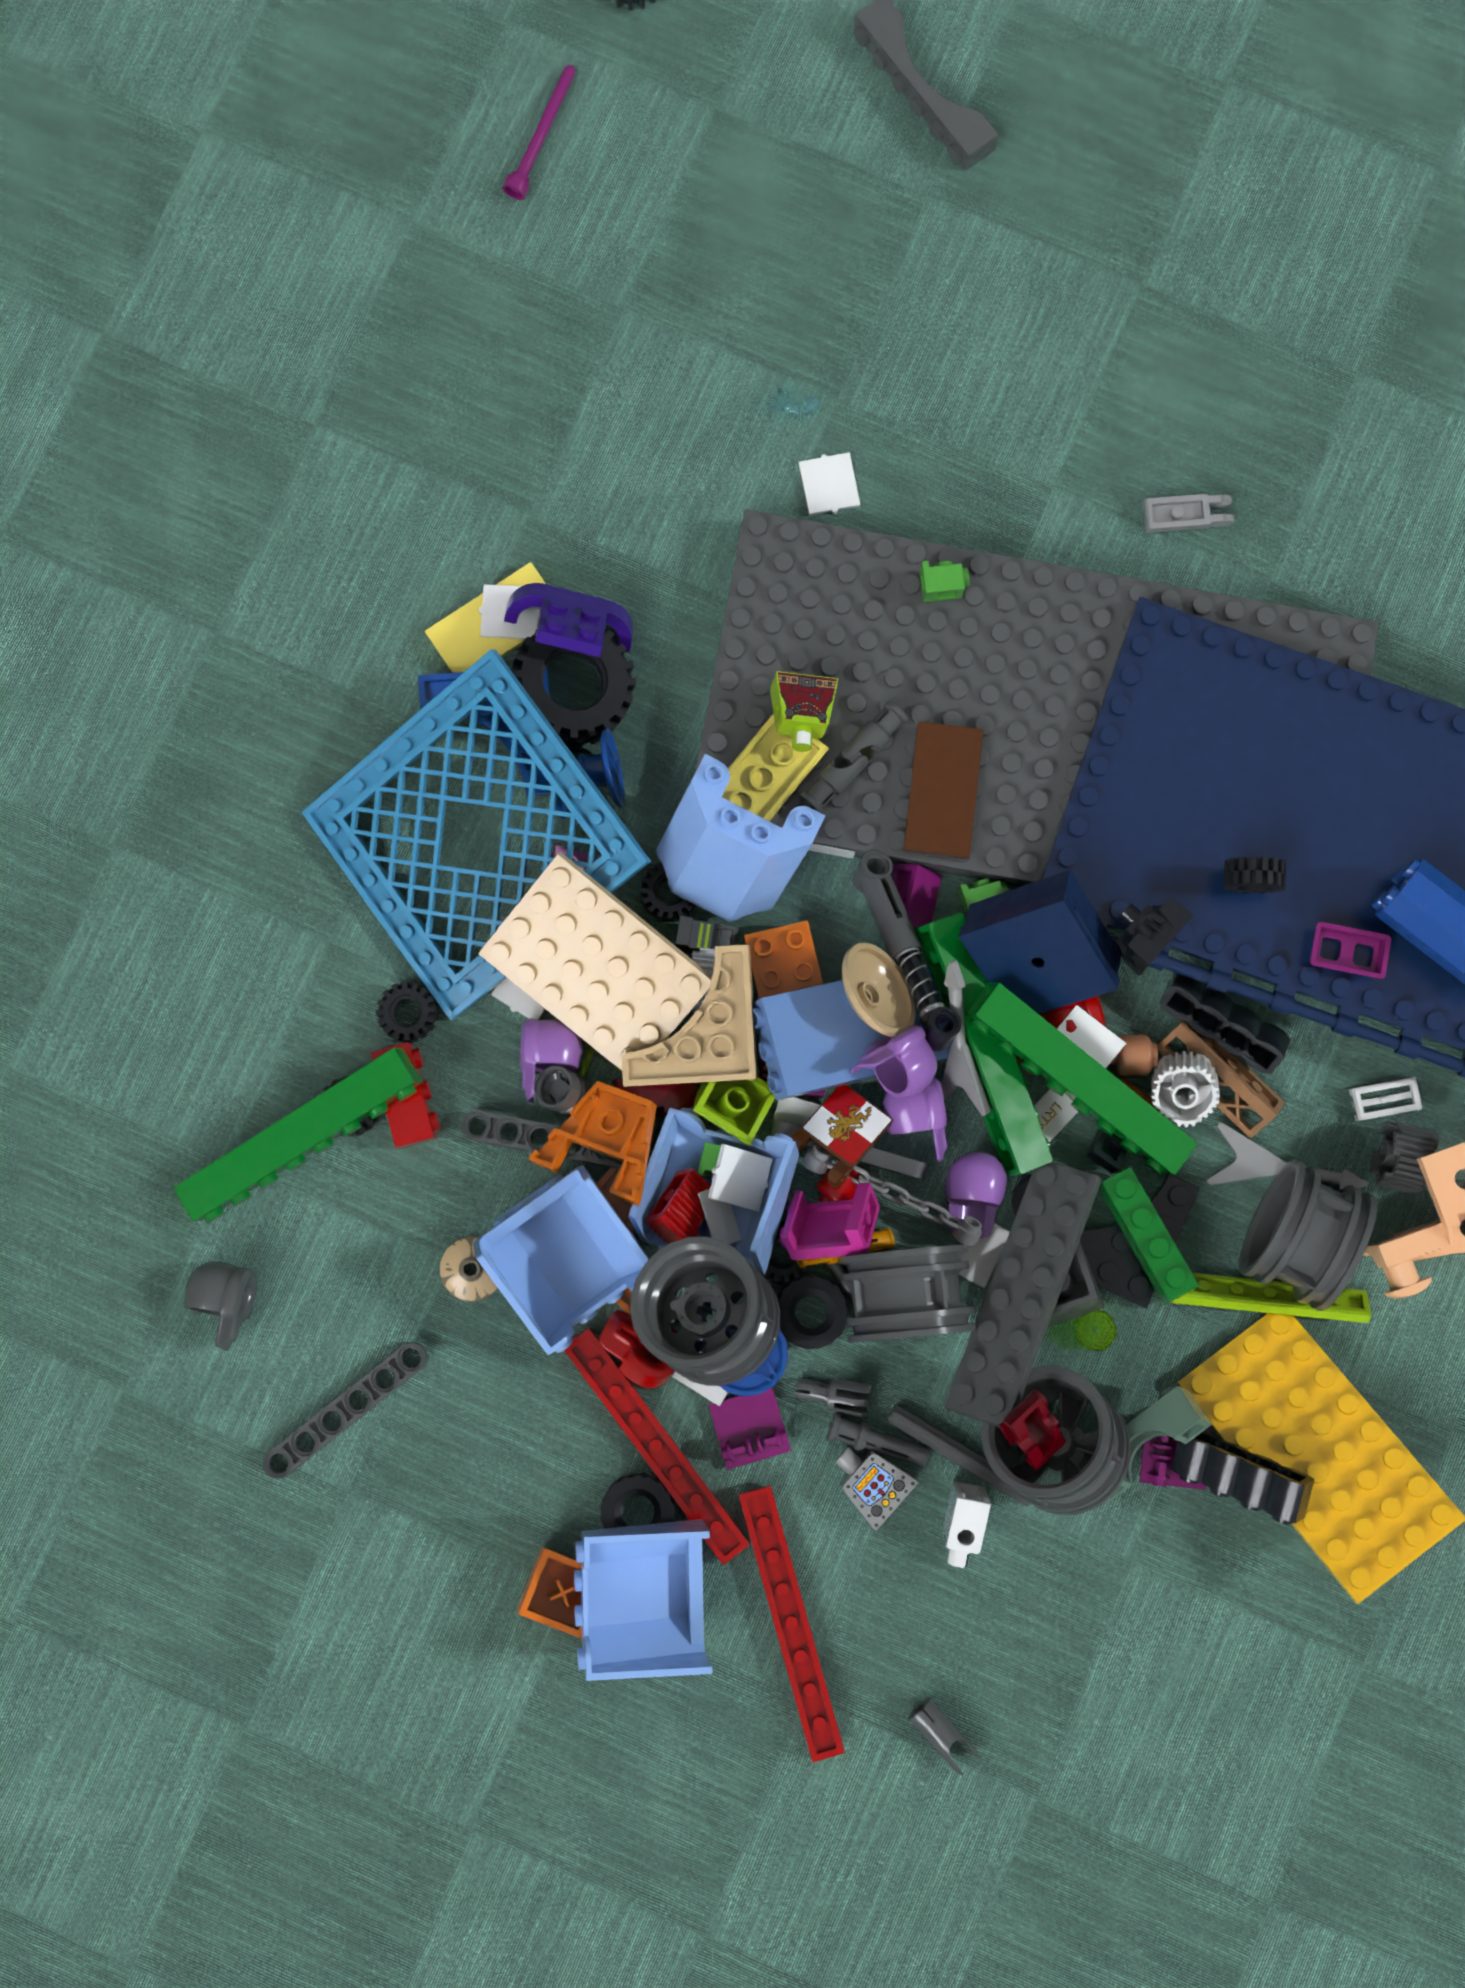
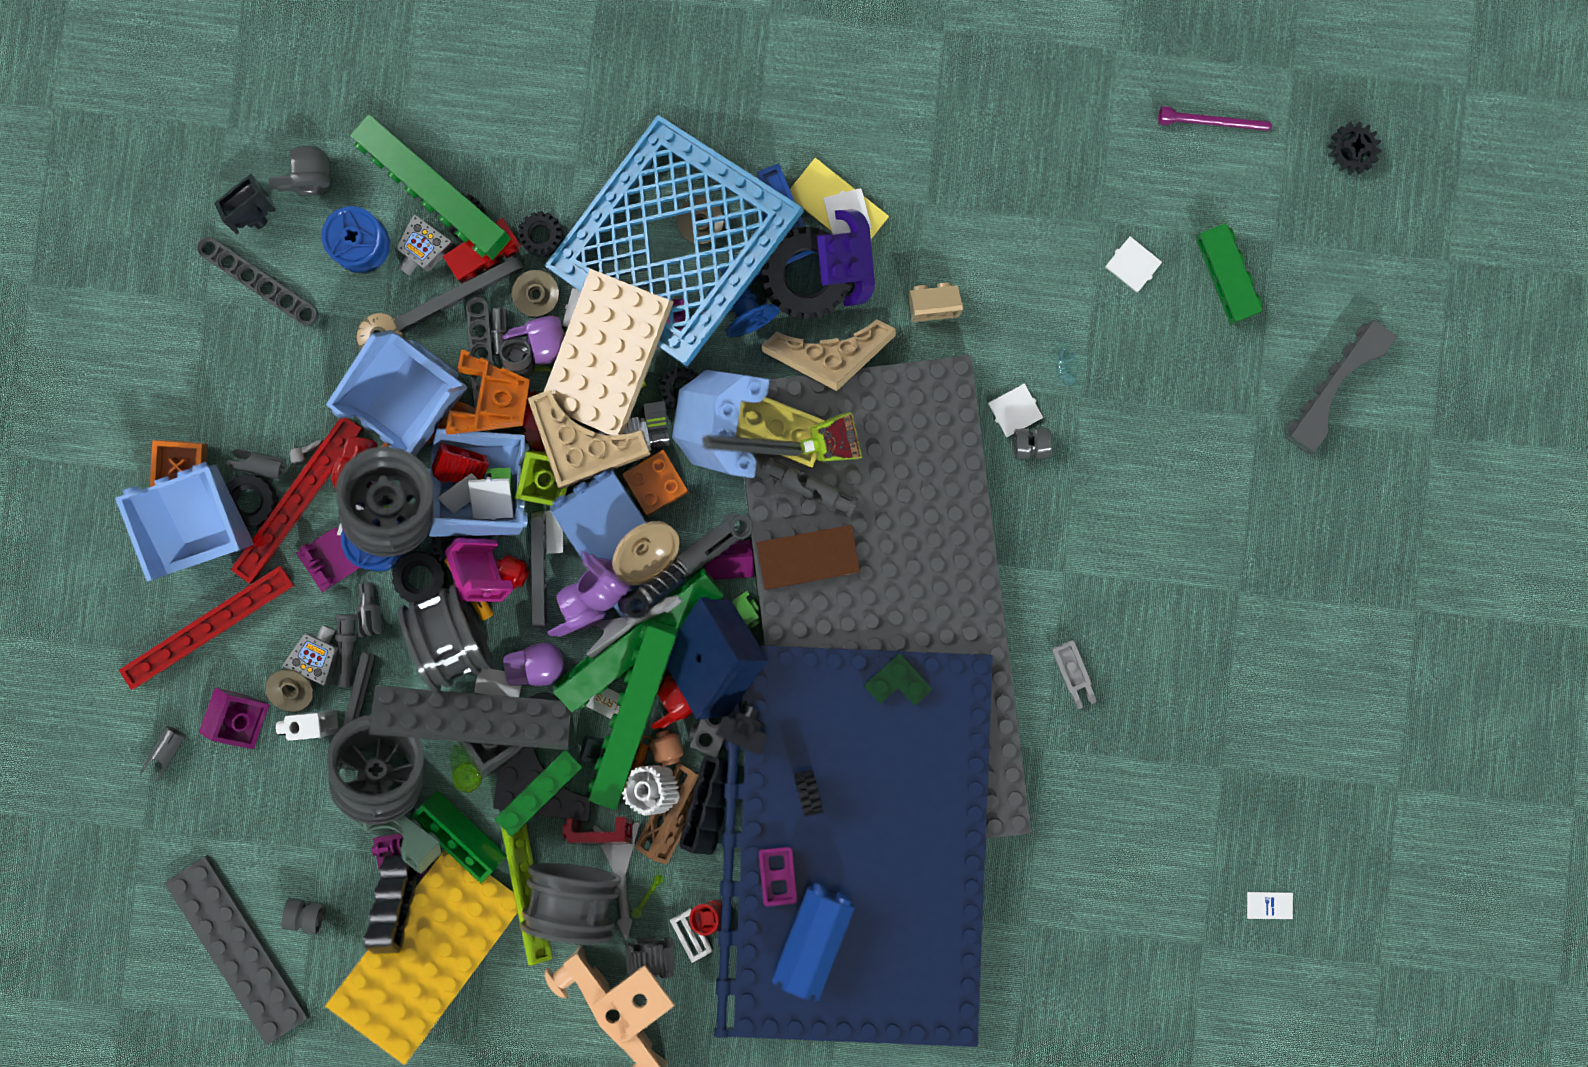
camera: 70 degrees right, 5 degrees up
flag [791,1085,893,1189] -> none
light grey piece [802,1144,982,1246] -> none
bright green brick [919,561,969,603] -> none
dark red cylinder [999,1389,1066,1470] -> none
white sticker [1057,1005,1126,1069] -> none
none -> dark grey plate [164,855,310,1045]
none -> magenta slope [198,687,270,750]
none -> black brick [214,174,276,234]
none -> dark grey piece [227,449,286,480]
none -> dark tan dish [265,669,313,712]
none -> dark grey wheel [281,898,325,935]
none -> light grey hand [290,440,321,464]
none -> blue piece [321,206,390,273]
none -> dark grey beam [393,257,523,332]
none -> light grey torso [397,214,455,276]
none -> green brick [411,790,507,884]
none -> dark grey axle [491,308,508,356]
none -> dark tan dish [512,270,559,317]
none -> dark red panel [563,817,633,845]
none -> clear neon green hinge [632,875,663,919]
none -> dark tan dish [677,197,724,245]
none -> dark grey brick [688,717,724,757]
none -> red wheel [689,899,722,936]
none -> dark grey axle [702,435,802,456]
none -> tan plate [762,319,896,391]
none -> dark green plate [863,653,933,706]
none -> tan slope [909,283,963,322]
none -> dark grey wheel [1014,428,1051,460]
none -> white piece [1105,237,1162,293]
none -> green brick [1195,223,1263,325]

